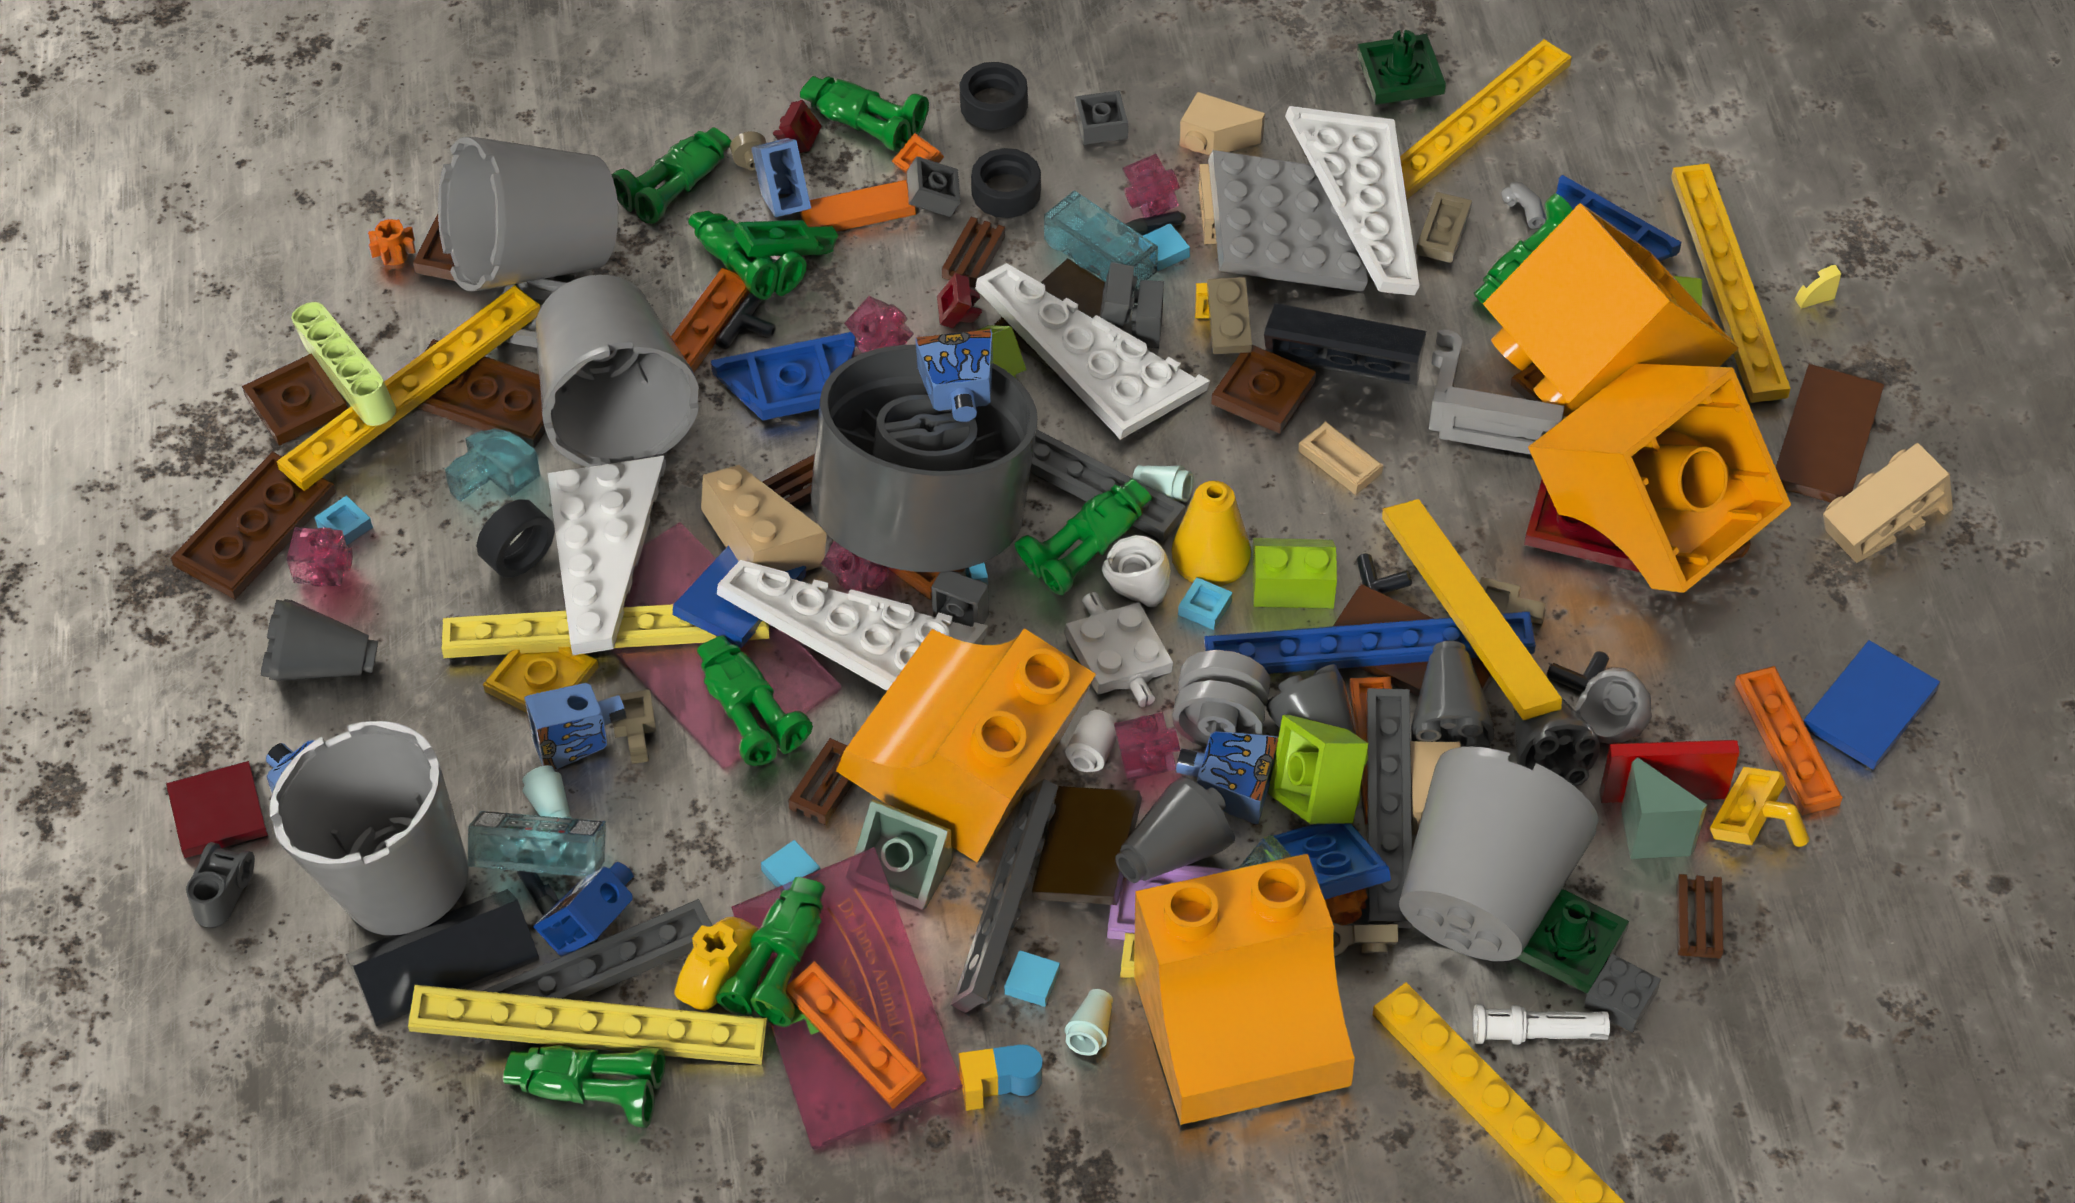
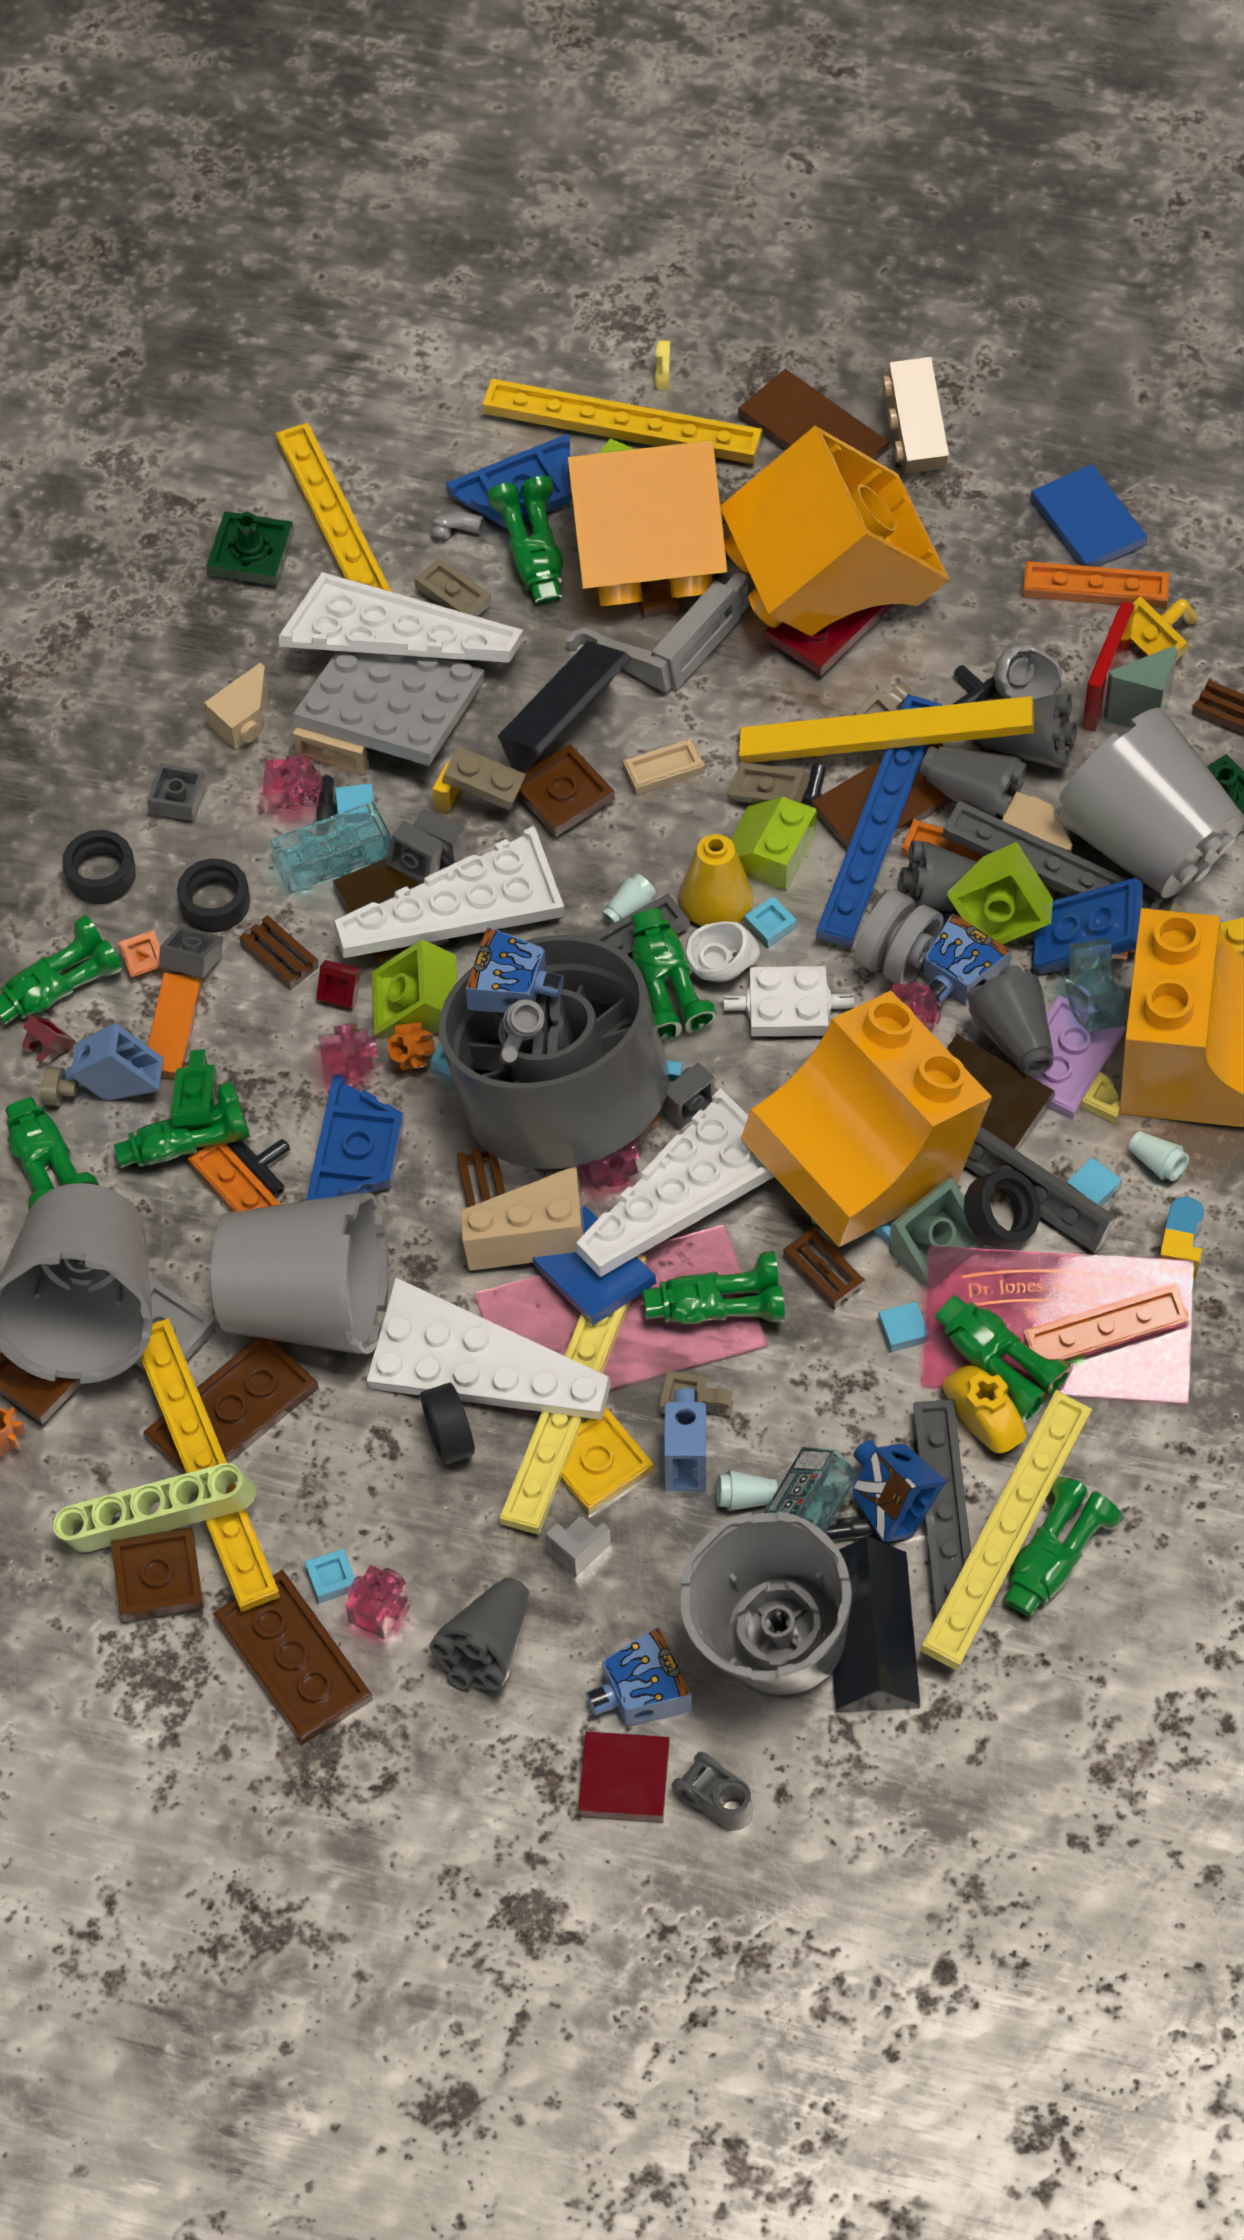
camera: 65 degrees left, 5 degrees up
clear light blue brick [445,429,540,502] -> none
none -> light grey piece [499,999,545,1065]
none -> light grey panel [546,1517,611,1577]
none -> dark tan plate [728,762,810,804]
none -> black tyre [964,1169,1041,1248]

